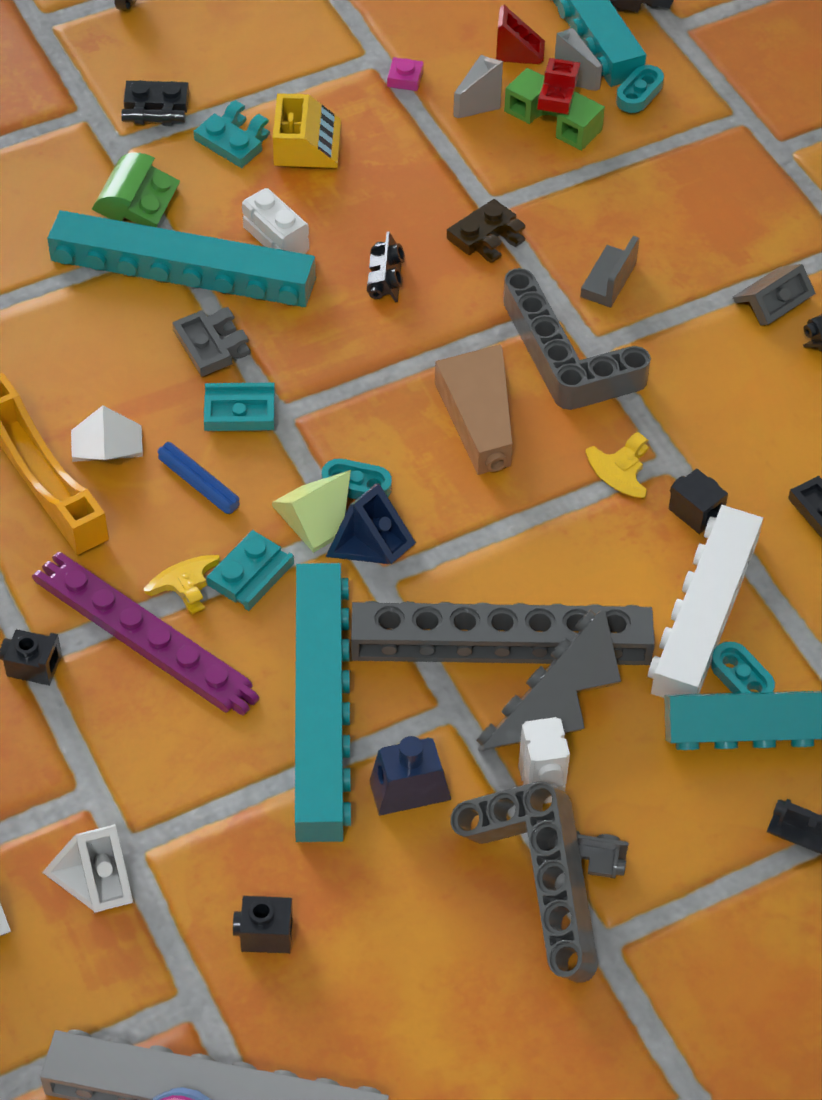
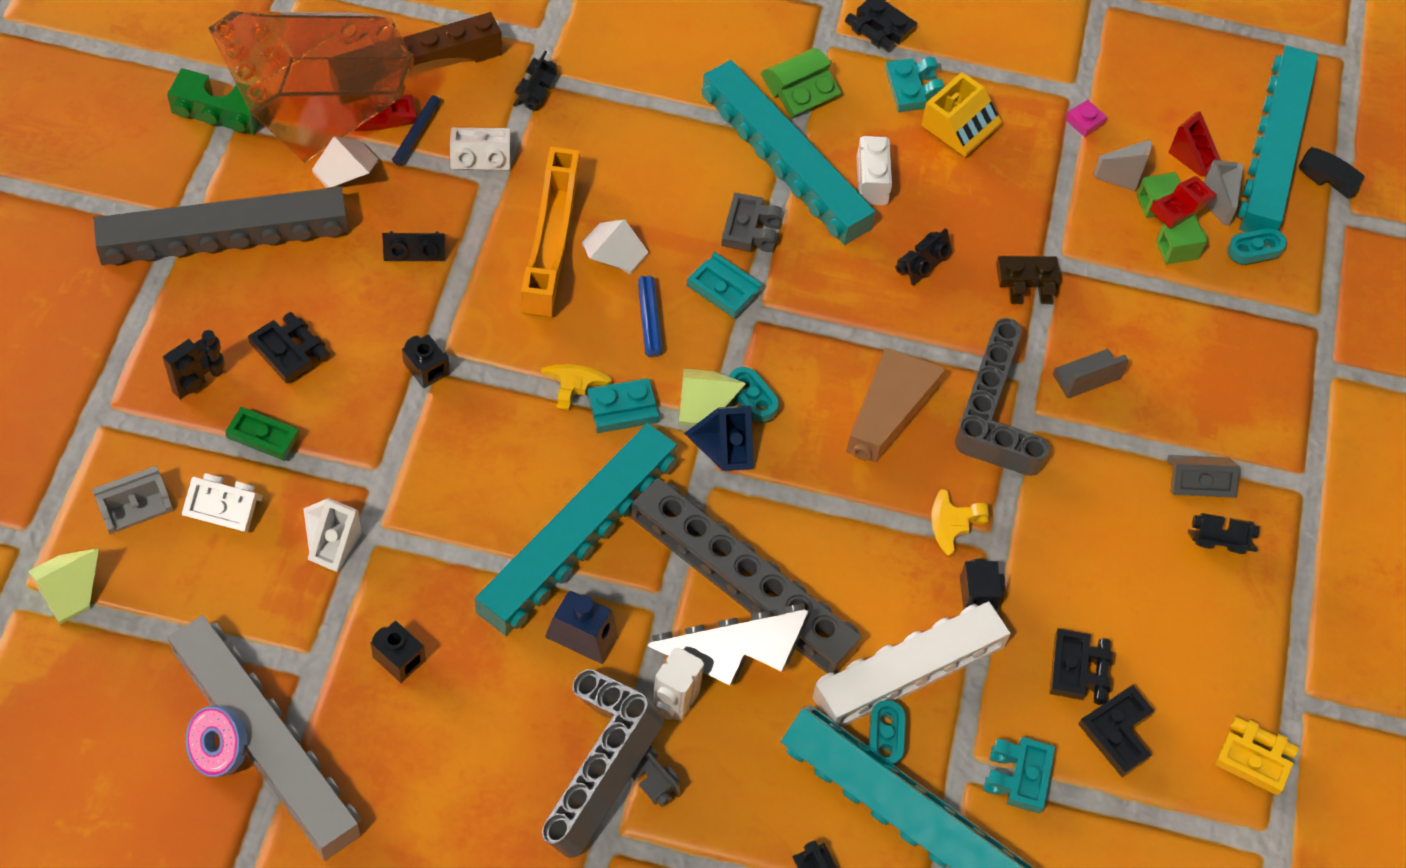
camera: 35 degrees right, 5 degrees up
magenta hinge [32,551,259,715] -> none

